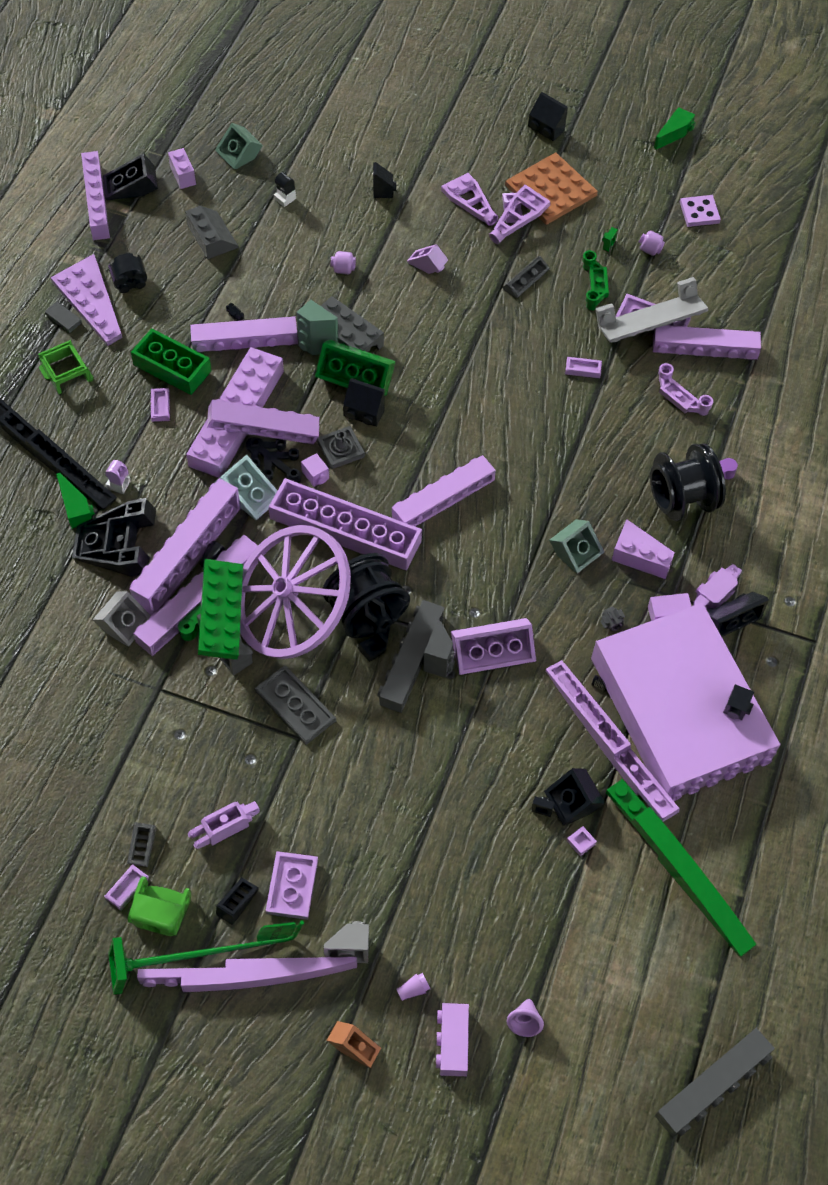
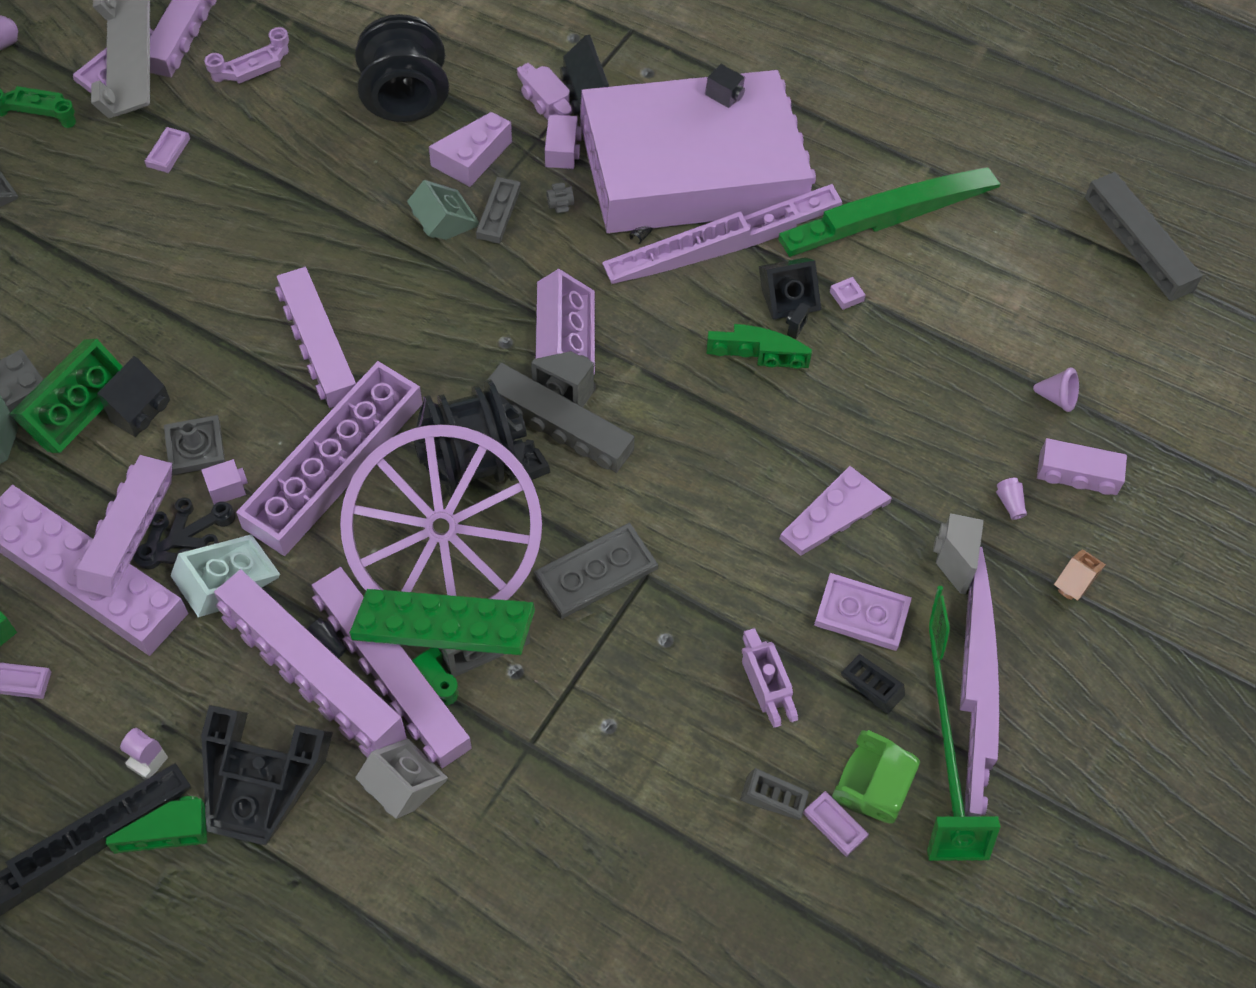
camera: 80 degrees left, 0 degrees up
none -> dark grey plate [476,177,521,243]
none -> green slope [706,324,812,369]
none -> lavender wing [780,466,892,556]

